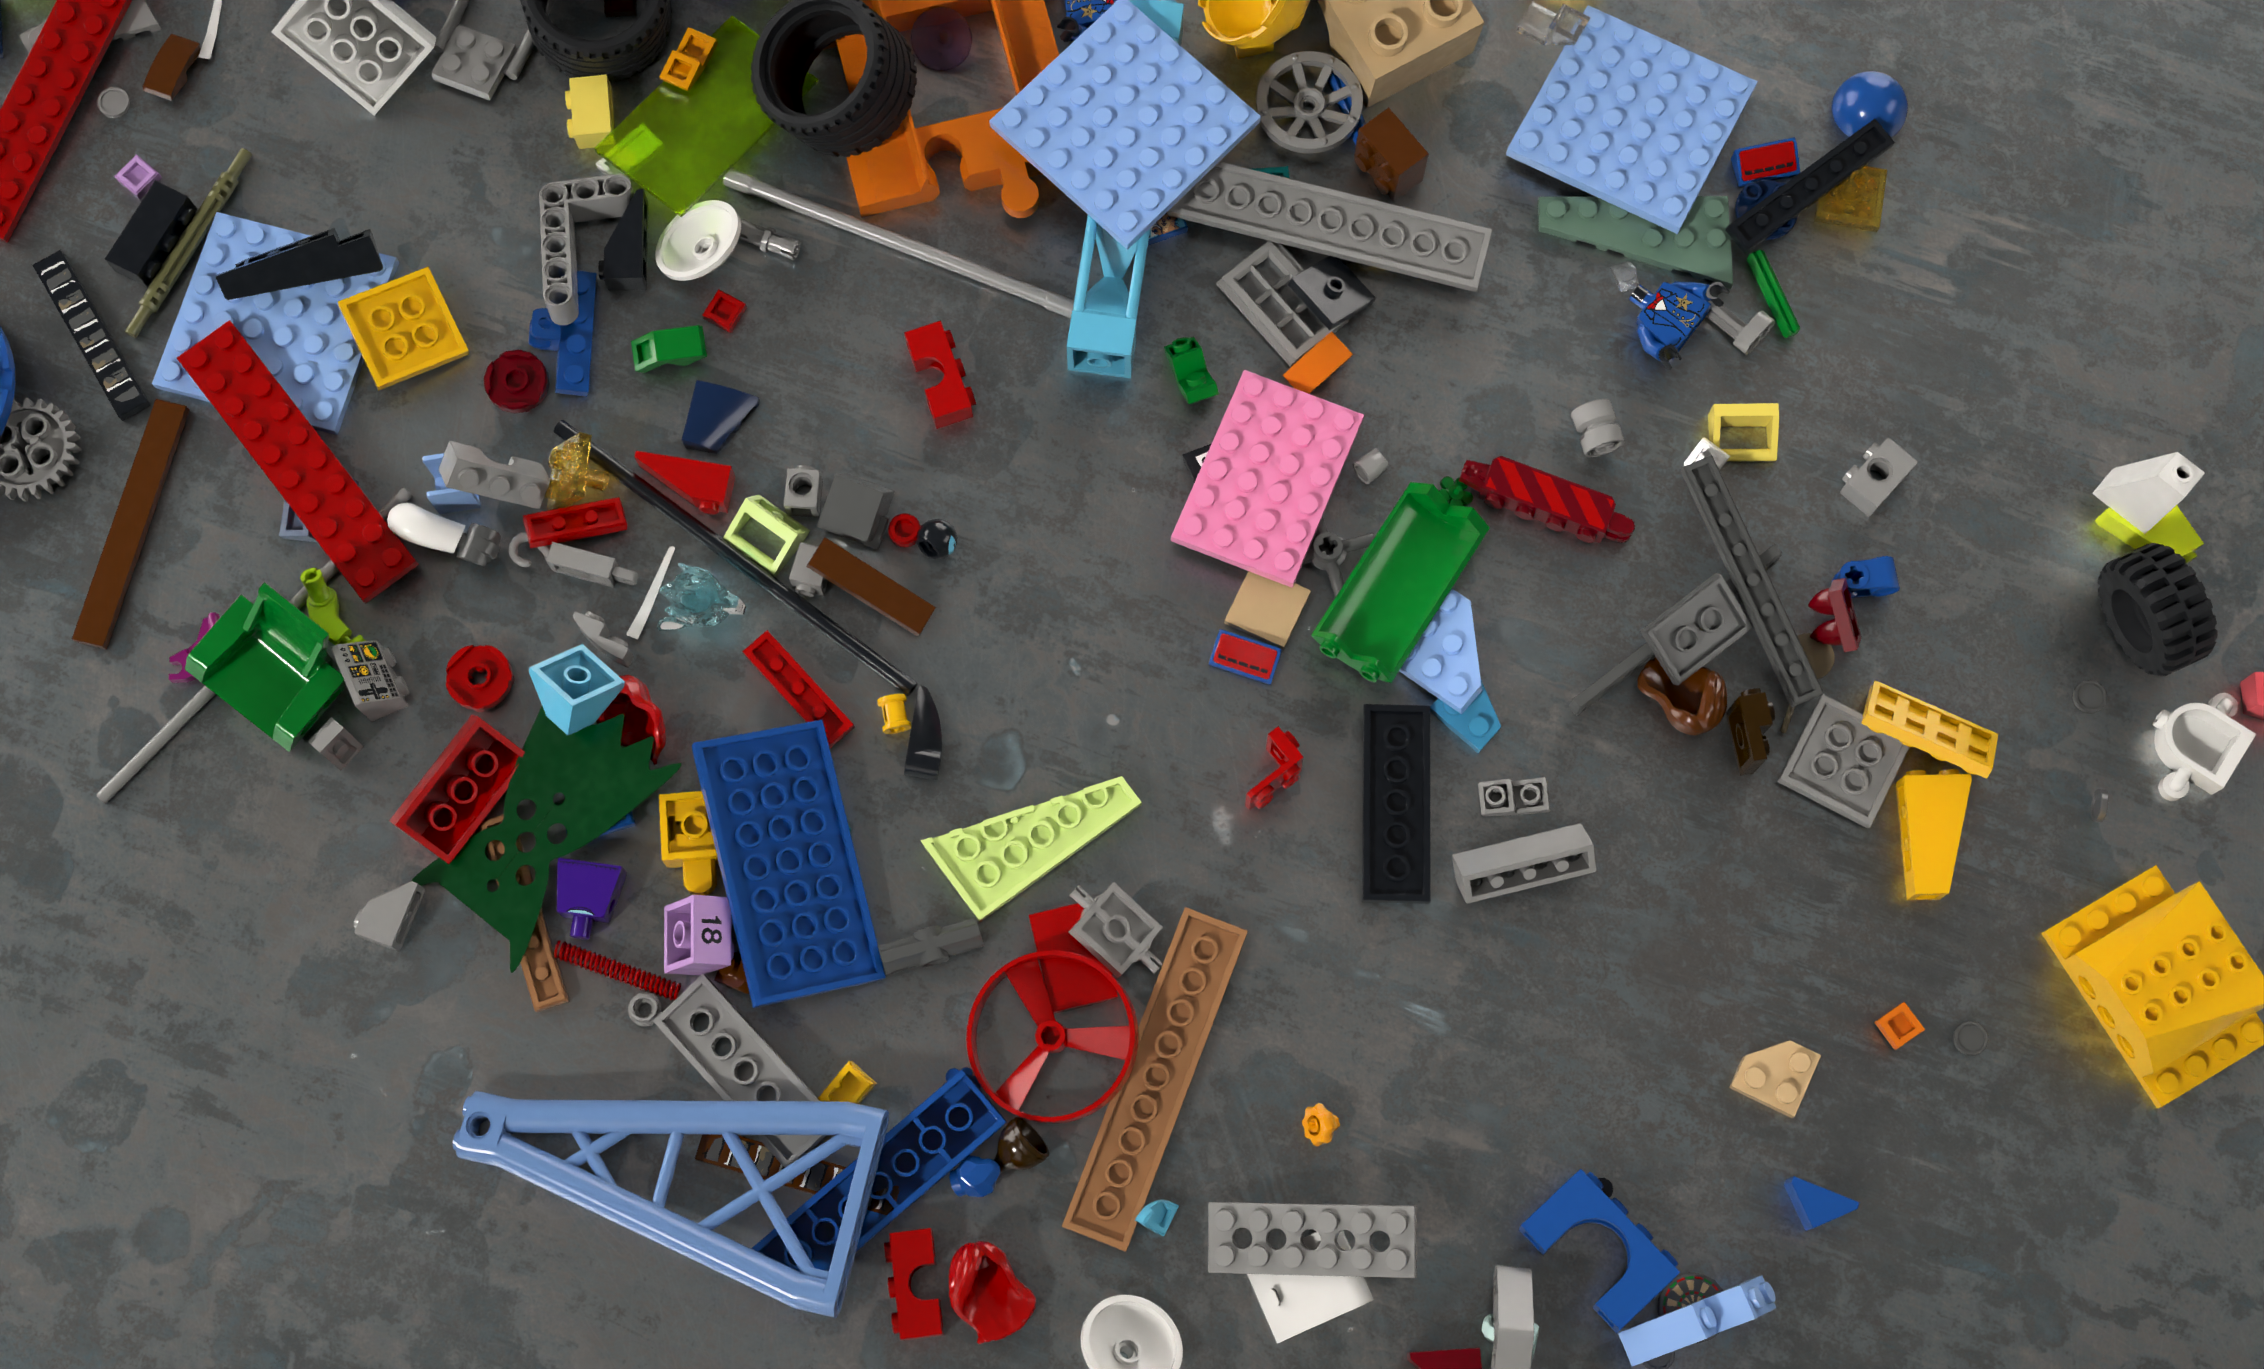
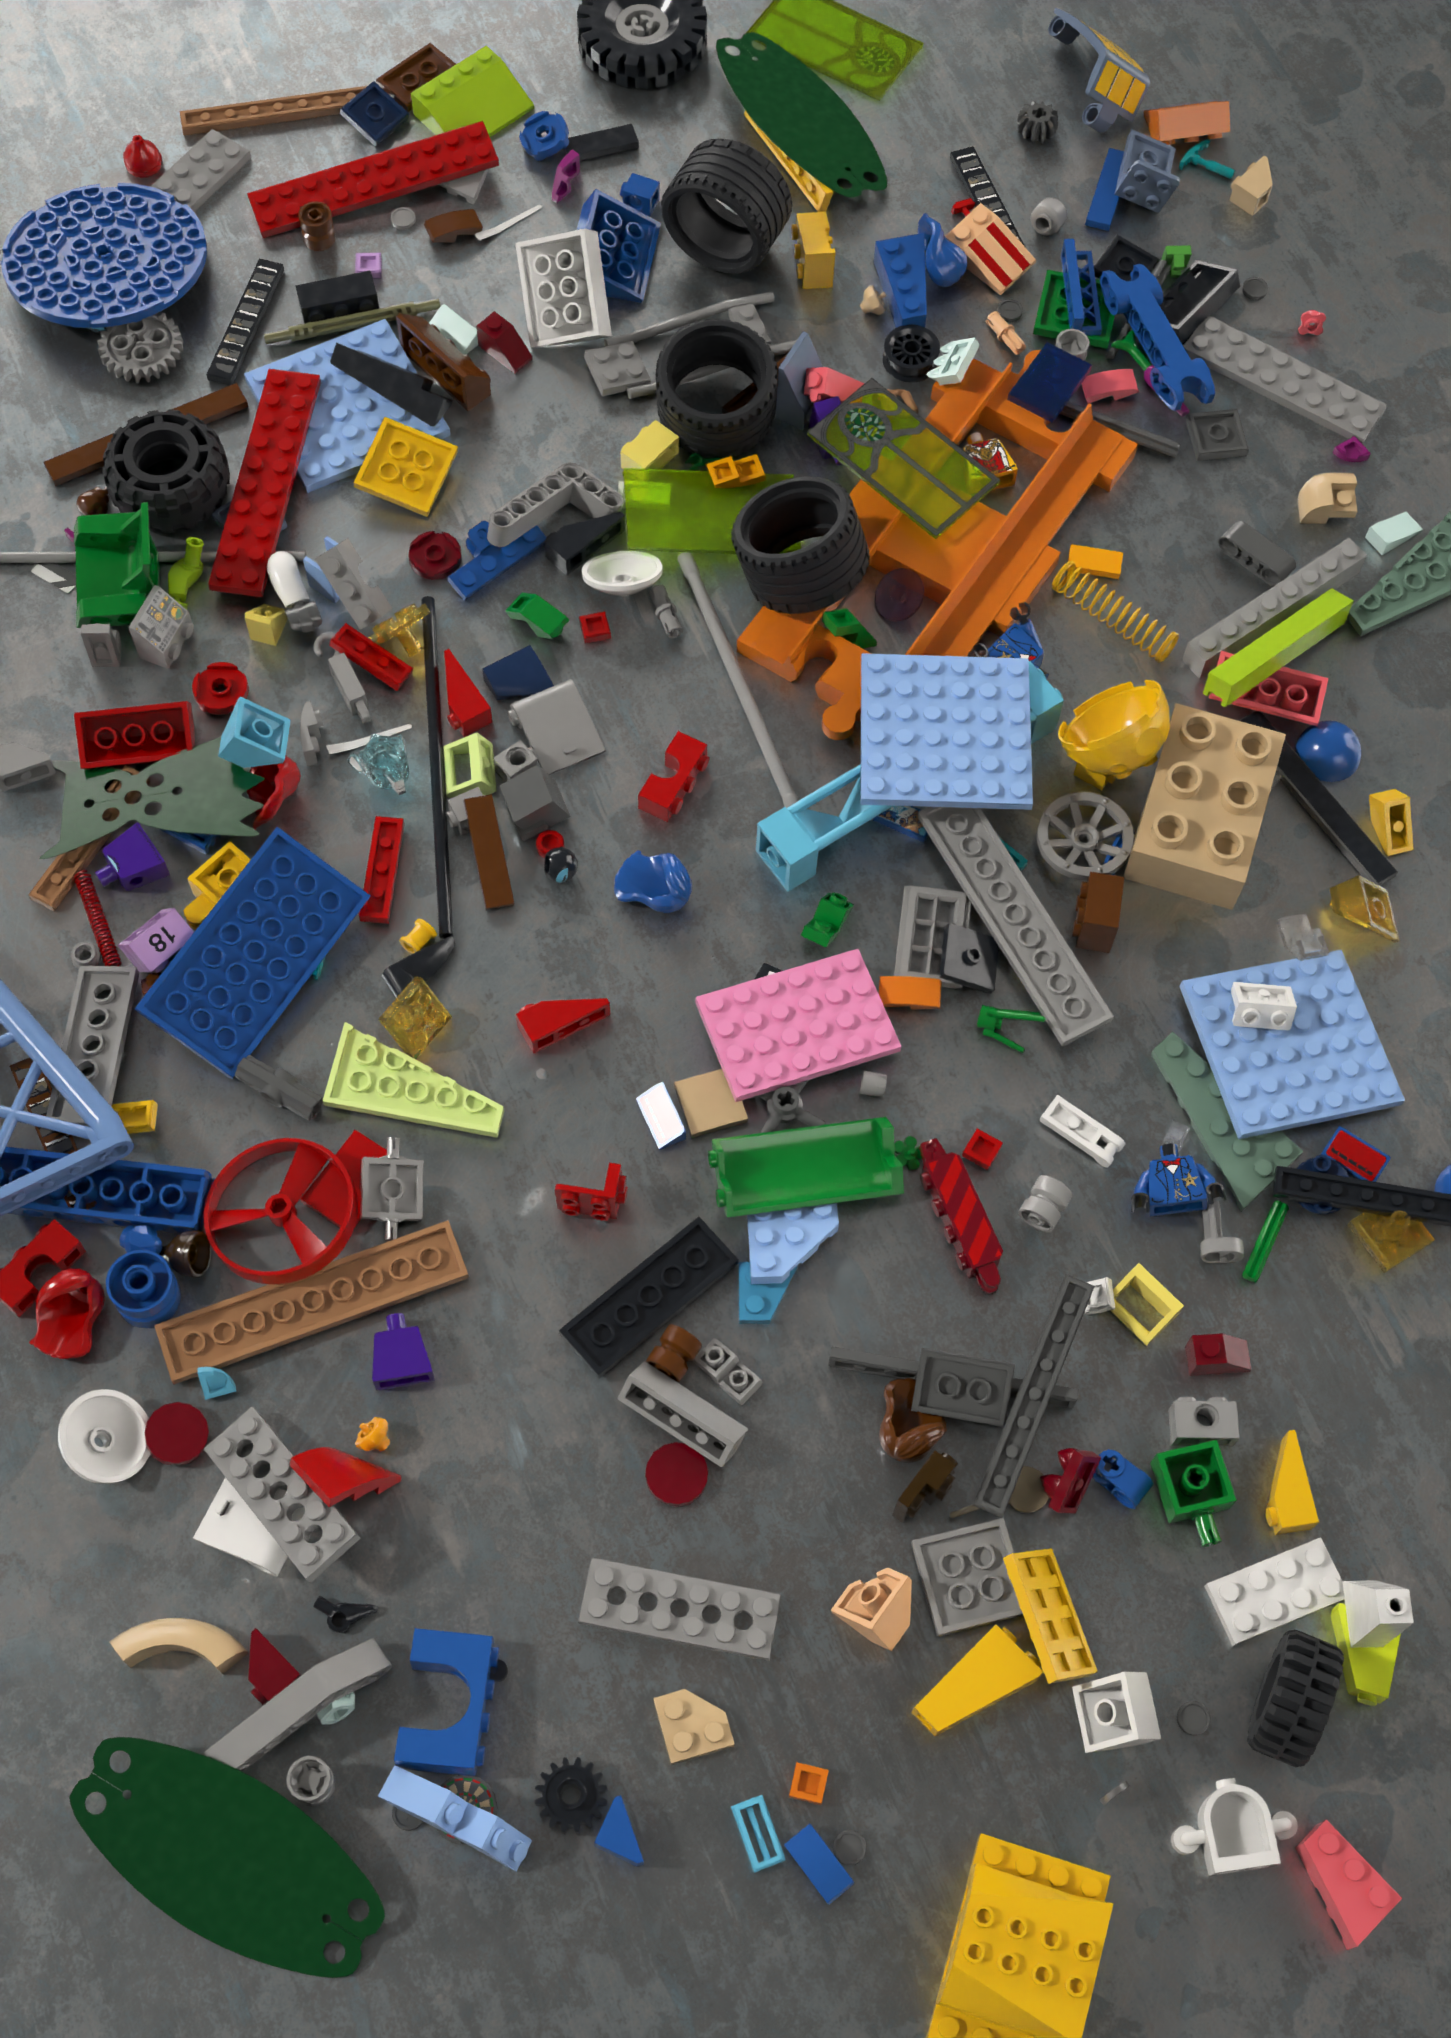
camera: 45 degrees right, 10 degrees down
none -> sticker [31,563,76,593]
none -> reddish brown piece [76,487,109,515]
none -> black tyre [102,409,230,533]
none -> blue wheel [106,1250,181,1328]
none -> dark red tile [144,1402,209,1466]
none -> light yellow slope [245,604,288,646]
none -> red slope [290,1447,402,1507]
none -> reddish brown wheel [299,201,335,251]
none -> black animal [313,1596,378,1633]
none -> dark purple torso [372,1313,435,1390]
none -> clear yellow plate [378,976,452,1059]
none -> reddish brown slope [396,314,491,411]
none -> light aqua slope [429,304,478,355]
none -> dark red slope [476,311,533,374]
none -> light grey door [507,679,606,775]
none -> red slope [516,998,611,1054]
none -> black gear [535,1757,608,1834]
none -> light grey plate [578,1558,781,1661]
none -> blue piece [614,850,693,913]
none -> reddish brown wheel [645,1324,702,1383]
none -> dark red tile [645,1442,708,1507]
none -> dark green hand [685,453,722,475]
none -> medium azure tile [731,1795,786,1873]
none -> blue slope [784,1824,855,1905]
none -> green slope [822,608,877,649]
none -> light nougat slope [831,1568,912,1651]
none -> red plate [962,1128,1003,1171]
none -> green plant [977,1005,1046,1053]
none -> white plate [1040,1095,1125,1168]
none -> white slope [1072,1672,1161,1753]
none -> green brick [1150,1440,1237,1547]
none -> dark red slope [1185,1333,1252,1376]
none -> white plate [1204,1537,1345,1646]
none -> white bracket [1231,982,1297,1030]
none -> yellow slope [1265,1430,1319,1535]

